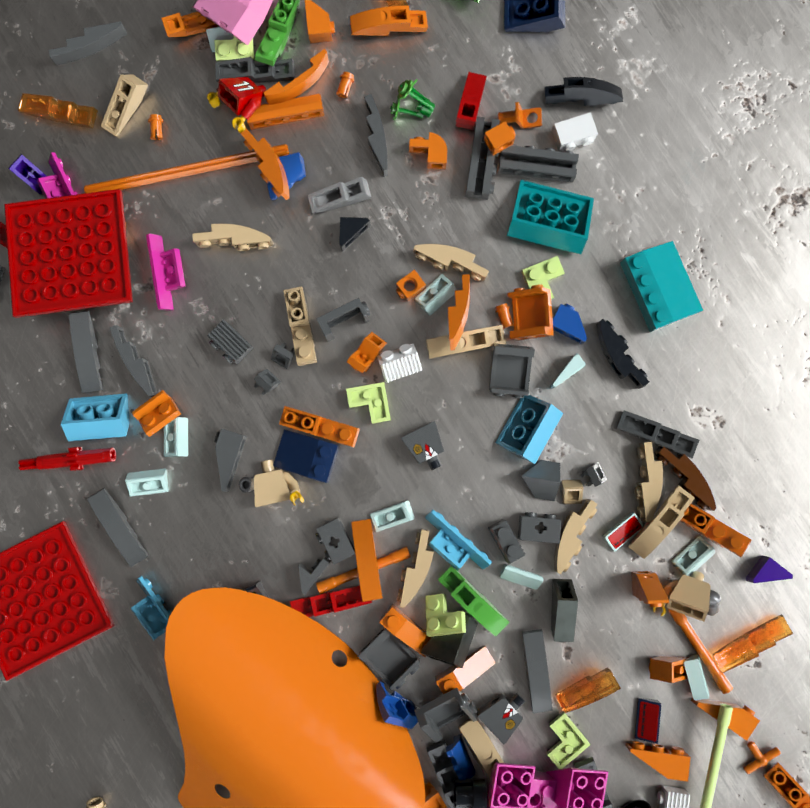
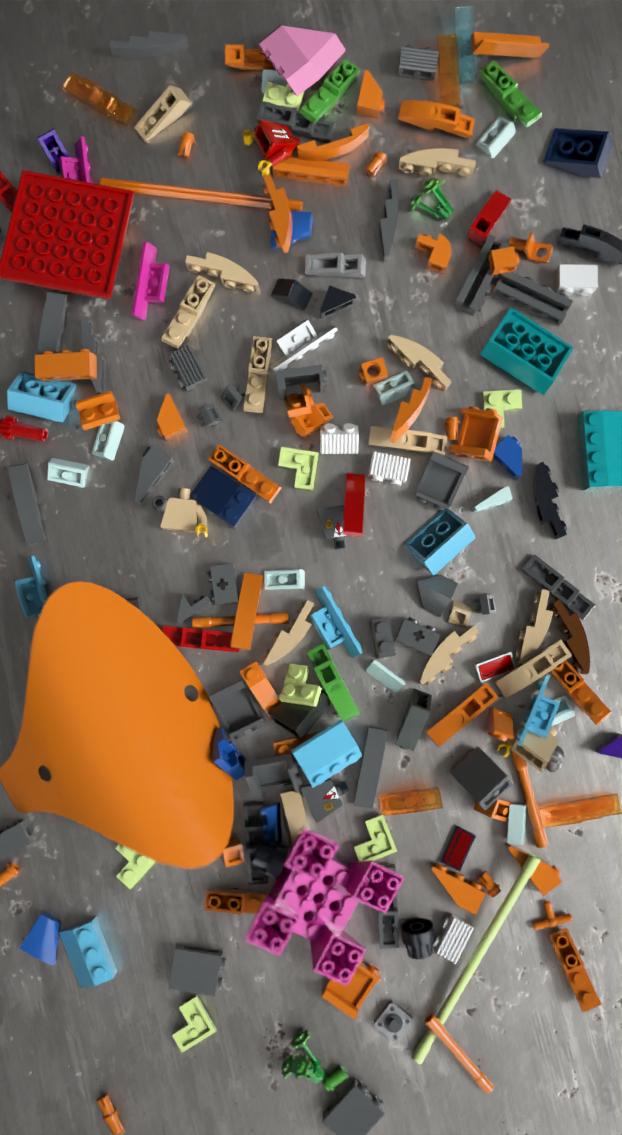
camera: 15 degrees right, 0 degrees up
none -> orange brick [35,349,97,381]
none -> orange slope [156,393,187,440]
none -> tan slope [161,275,215,349]
none -> white bracket [269,319,338,372]
none -> black slope [271,278,313,311]
none -> orange bracket [284,383,314,418]
none -> medium azure slope [291,719,363,788]
none -> red slope [343,473,365,536]
none -> white brick [368,452,411,486]
none -> tan slope [398,148,476,176]
none -> orange slope [426,682,499,747]
none -> dark grey panel [450,746,514,810]
none -> light aqua slope [476,117,516,158]
none -> orange pin [477,871,501,898]
none -> medium azure bracket [516,674,560,746]

